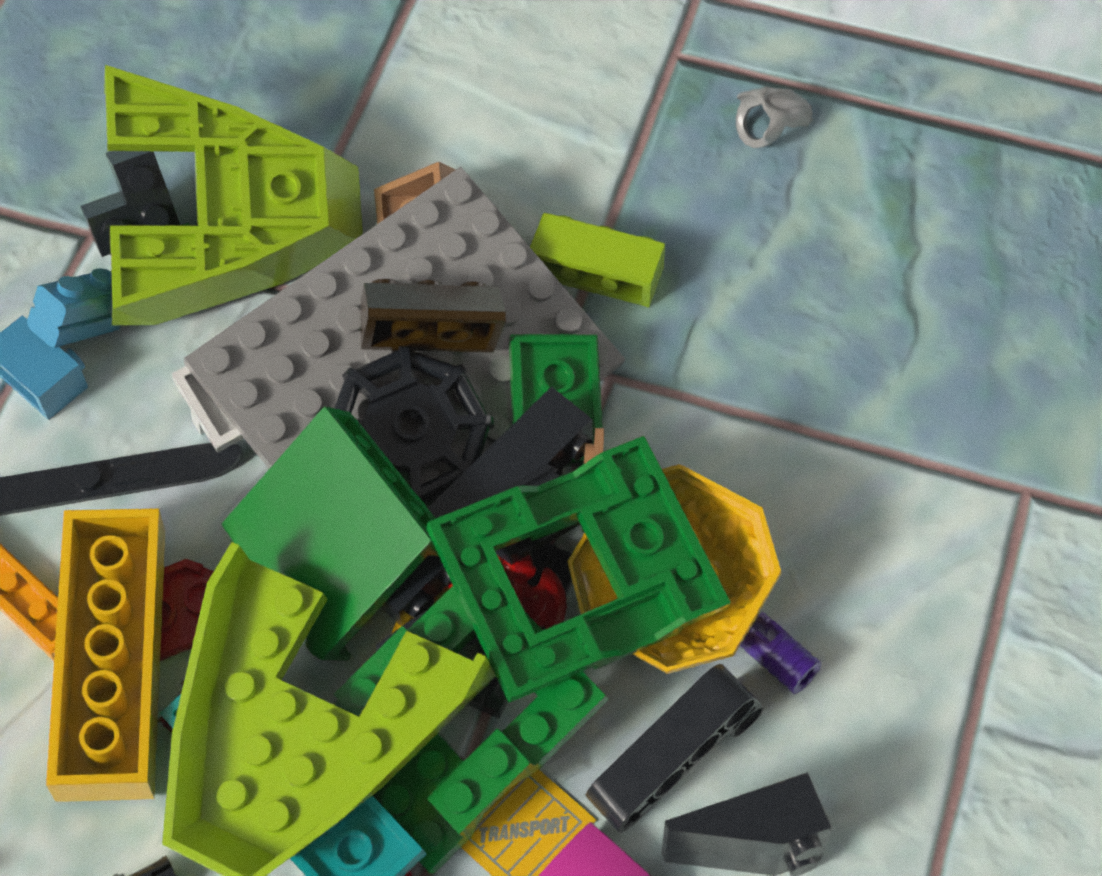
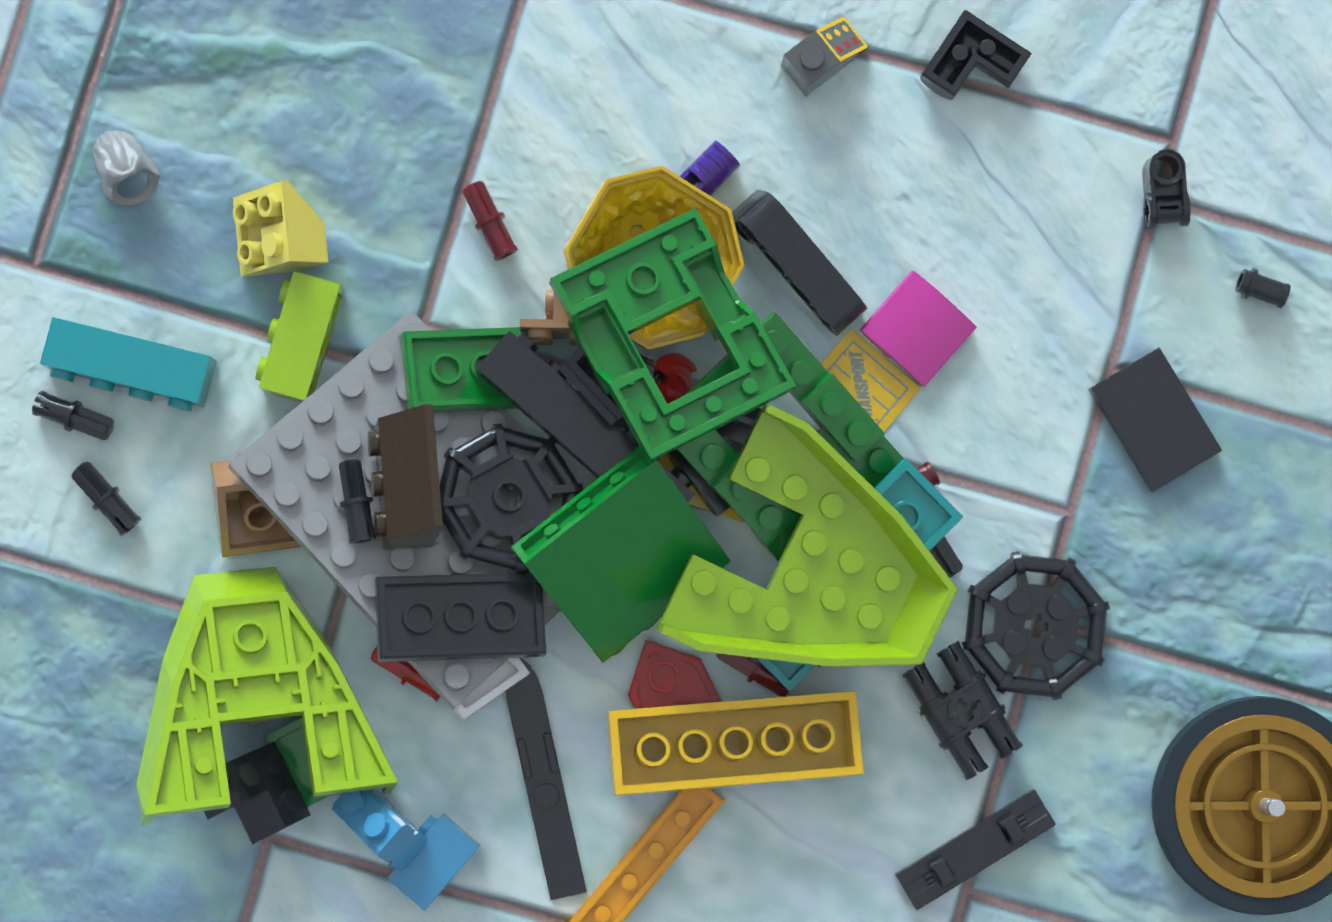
camera: 100 degrees left, 25 degrees up
black slope [661,772,832,876] -> none
none -> black axle [32,390,114,441]
none -> teal brick [40,317,217,412]
none -> black axle [71,461,142,536]
none -> light yellow slope [233,180,329,277]
none -> black axle [339,459,376,544]
none -> black tile [375,573,546,662]
none -> dark red axle [463,181,518,261]
none -> dark grey slope [781,16,868,97]

